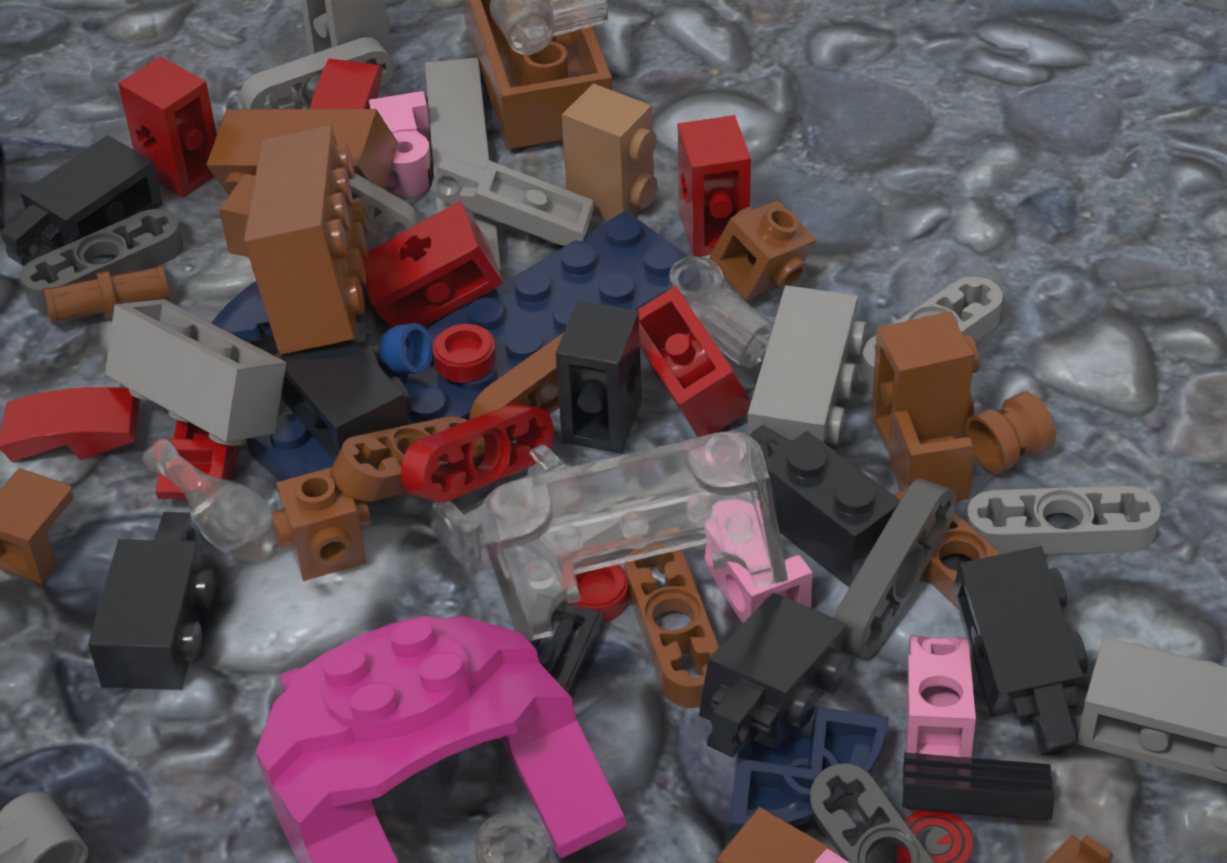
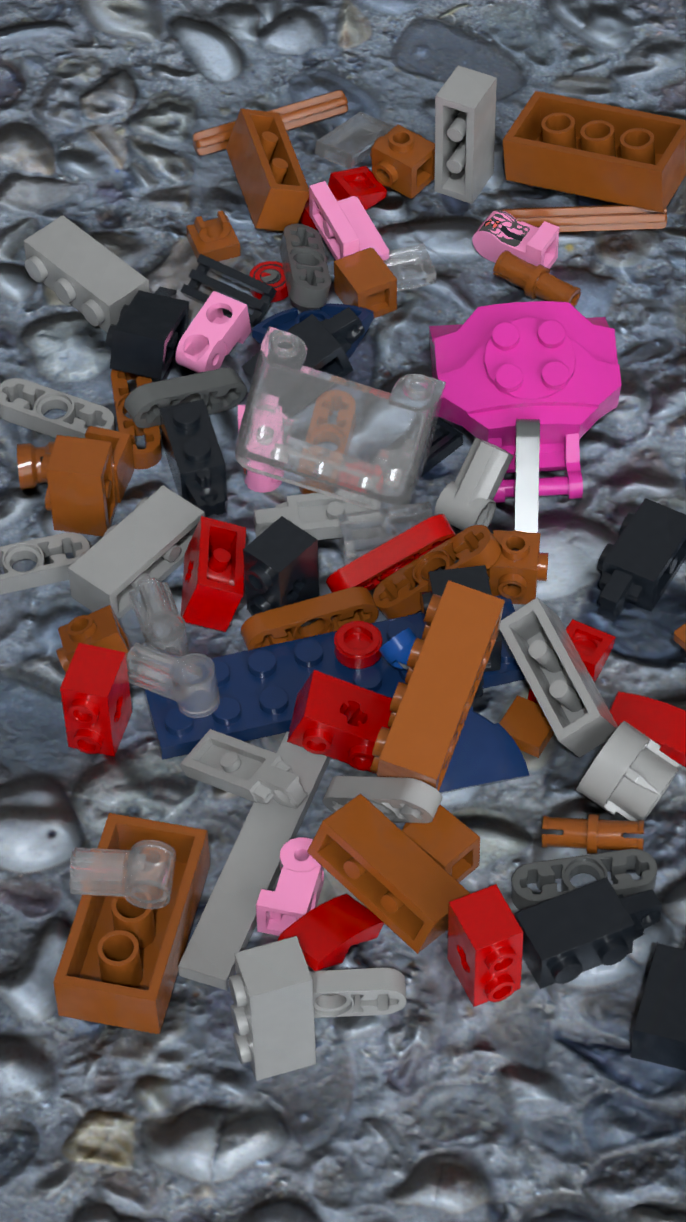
camera: 155 degrees left, 5 degrees up
clear piece [142,439,280,562] -> none
medium nougat brick [561,84,657,221] -> none
none -> clear piece [127,642,220,718]
none -> light grey piece [435,438,514,531]
none -> beam [514,419,540,533]
none -> light grey piece [576,721,679,821]

